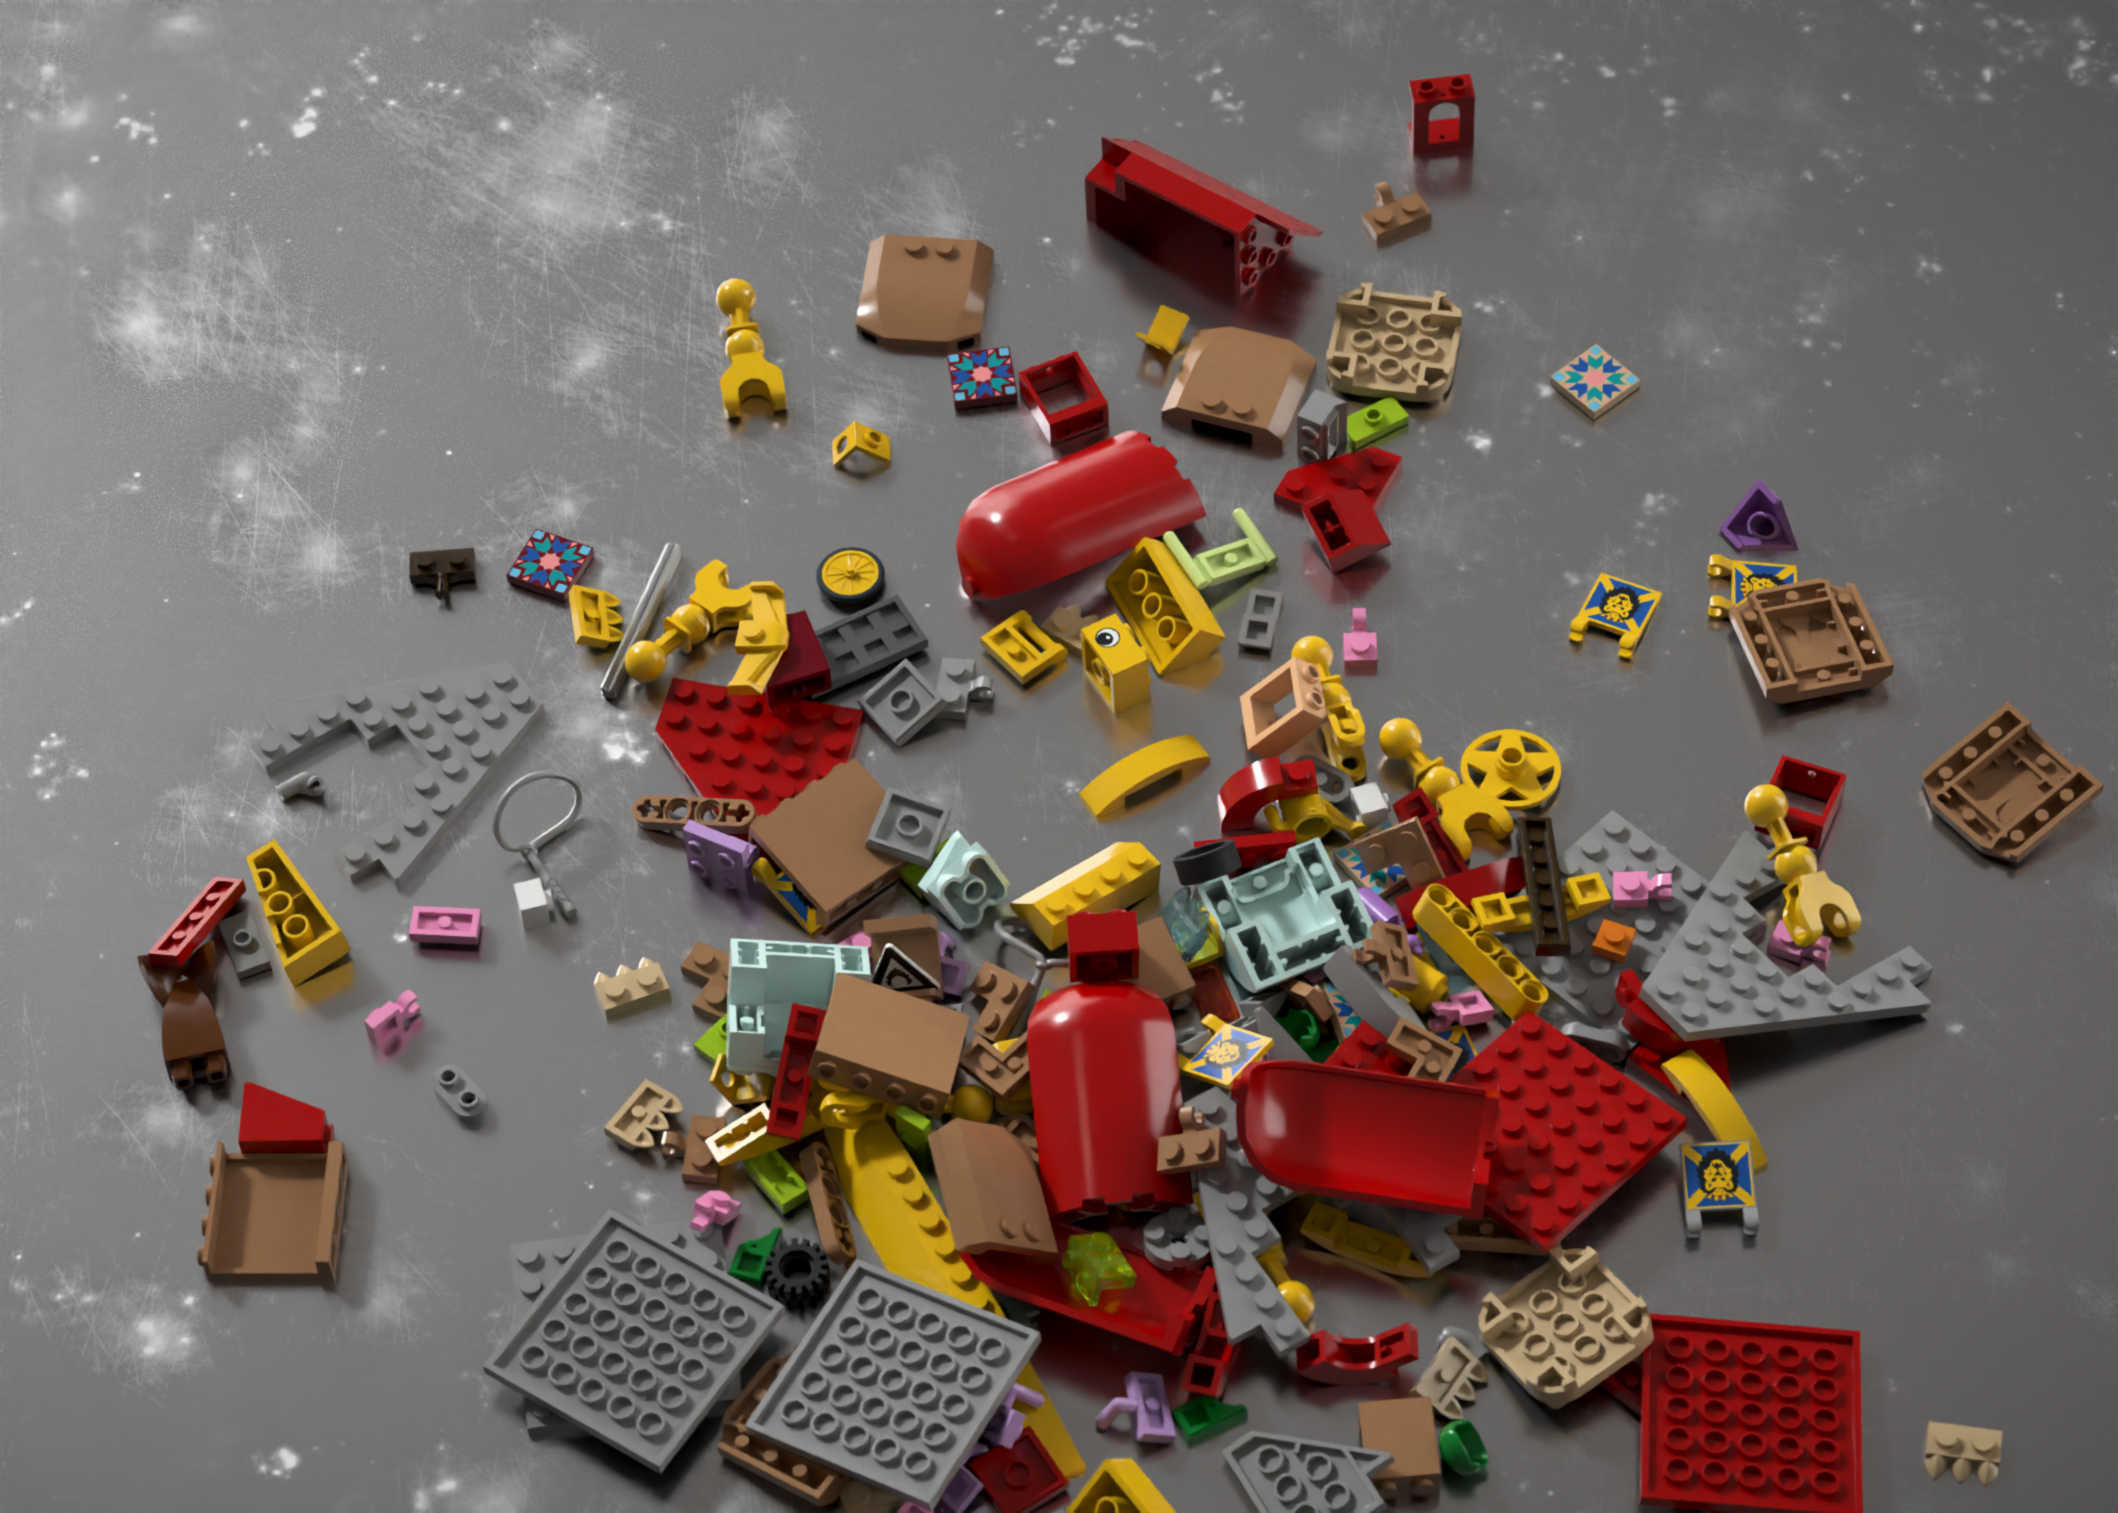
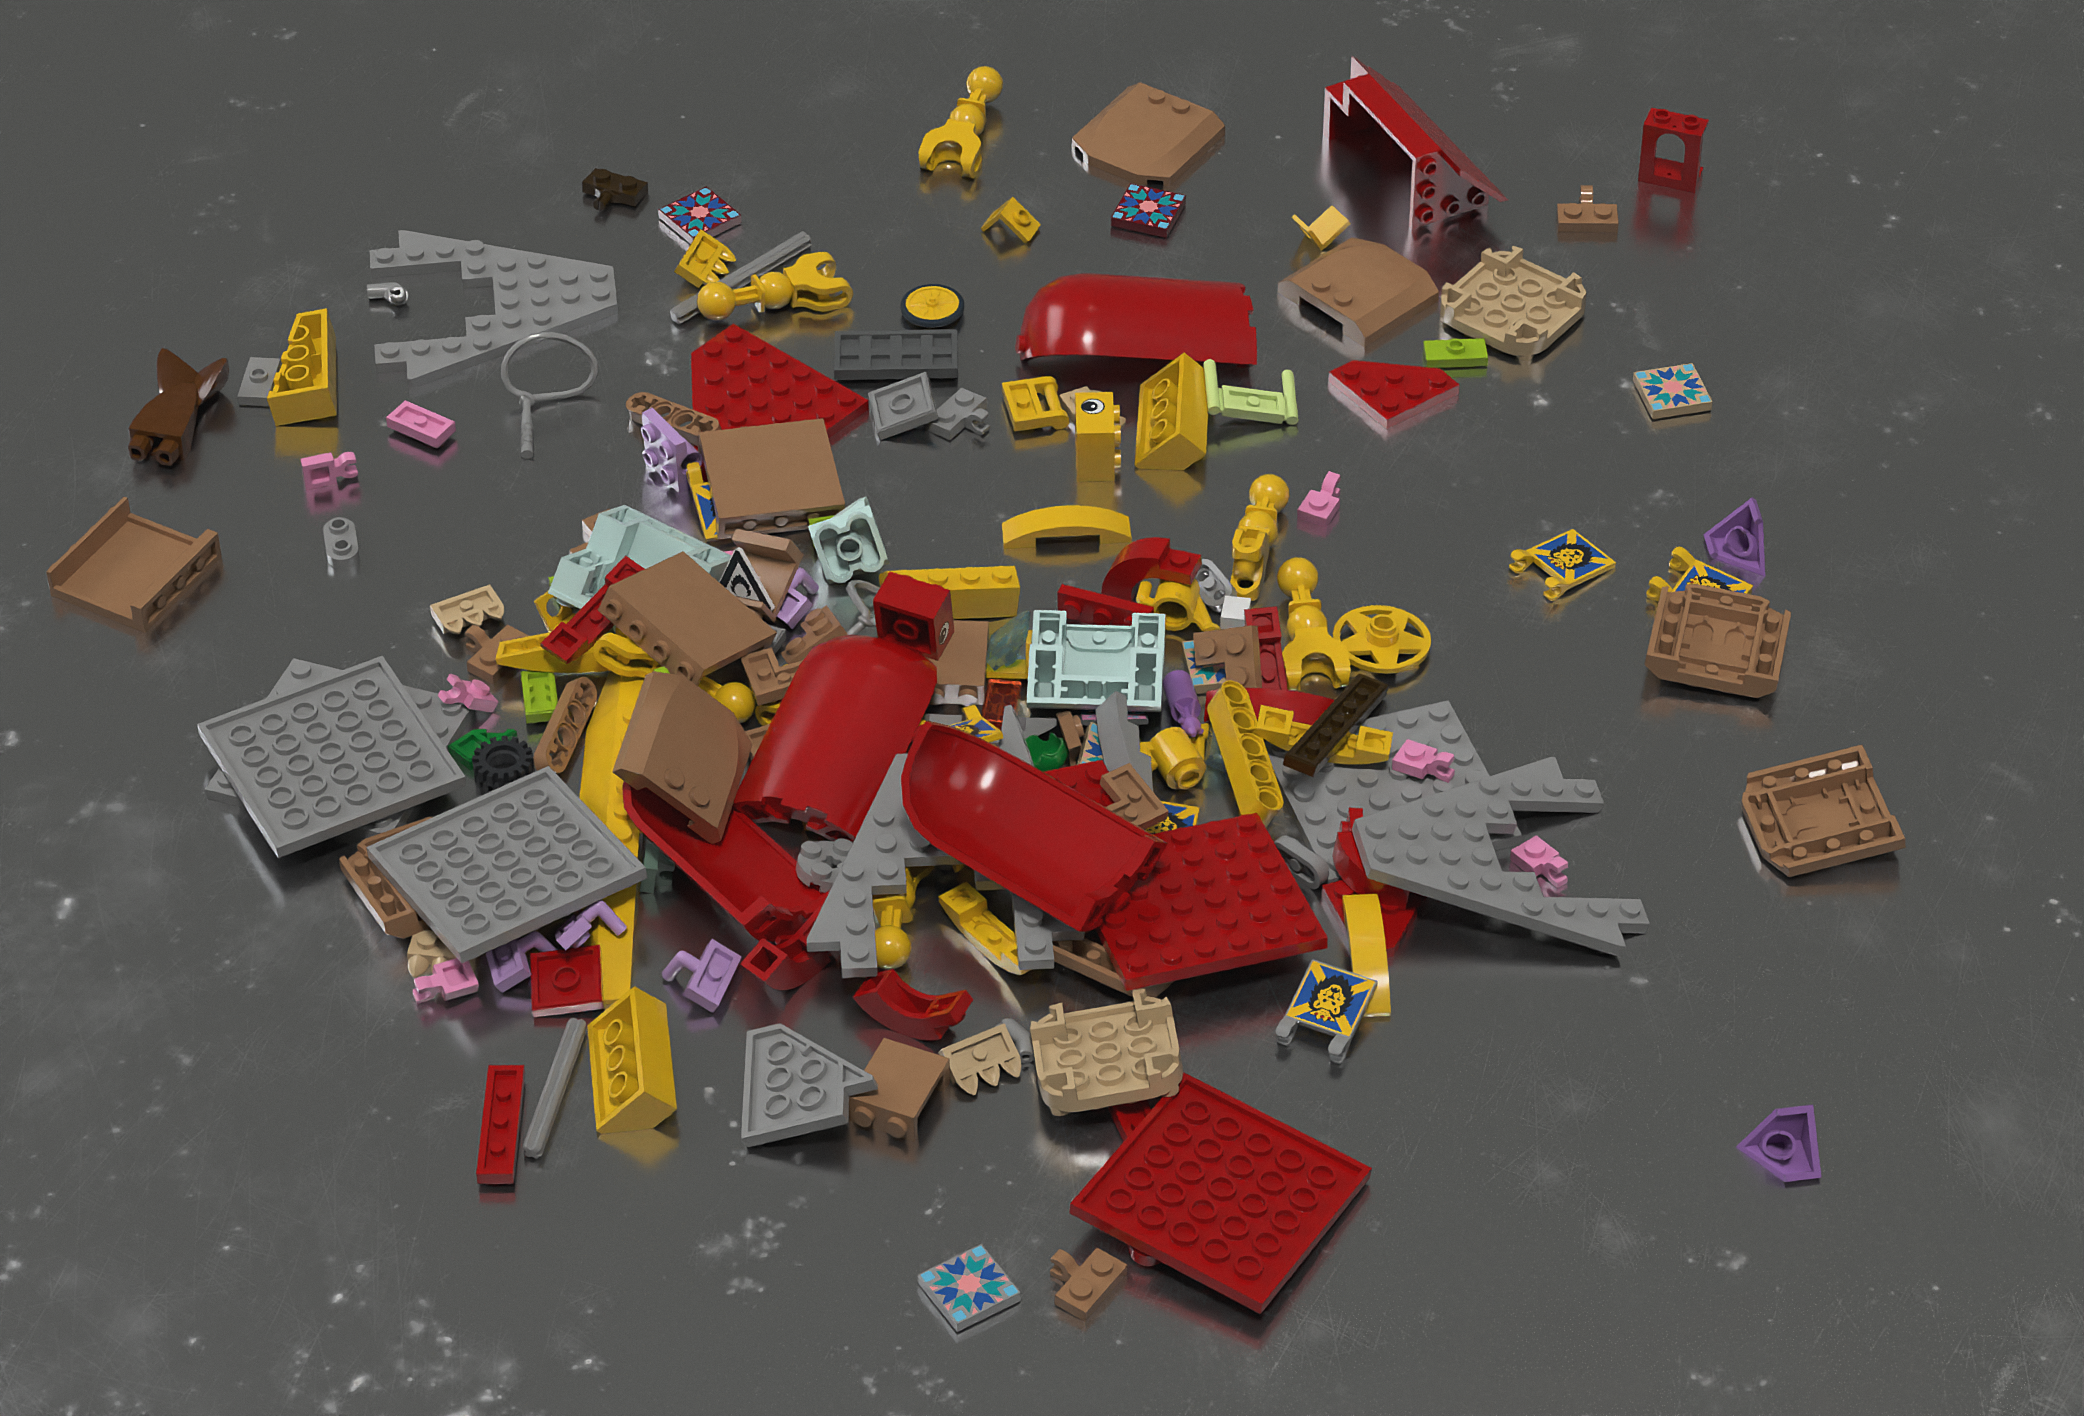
camera: 25 degrees right, 10 degrees down
red plate [148,877,246,967] -> none
red slope [238,1082,334,1153] -> none
white plate [514,878,554,930] -> none
tan plate [594,957,671,1018] -> none
yellow plate [727,581,790,695] -> none
dark red brick [763,610,832,708] -> none
light grey tile [865,787,952,869] -> none
red window [1018,351,1109,445] -> none
clear neon green bracket [1062,1232,1136,1306] -> none
medium nougat plate [1157,1106,1227,1175] -> none
green tile [1171,1395,1248,1444] -> none
black tyre [1173,839,1242,886] -> none
light grey slope [1238,588,1284,650] -> none
light nougat window [1240,656,1327,759] -> none
light grey window [1297,389,1347,463] -> none
red slope [1301,489,1391,574] -> none
medium nougat plate [1352,921,1419,992] -> none
bright pink plate [1428,990,1494,1033] -> none
green hair [1439,1420,1489,1475] -> none
orange plate [1592,919,1637,963] -> none
yellow piece [1744,784,1861,947] -> none
red window [1754,755,1847,851] -> none
tan plate [1925,1421,2002,1486] -> none

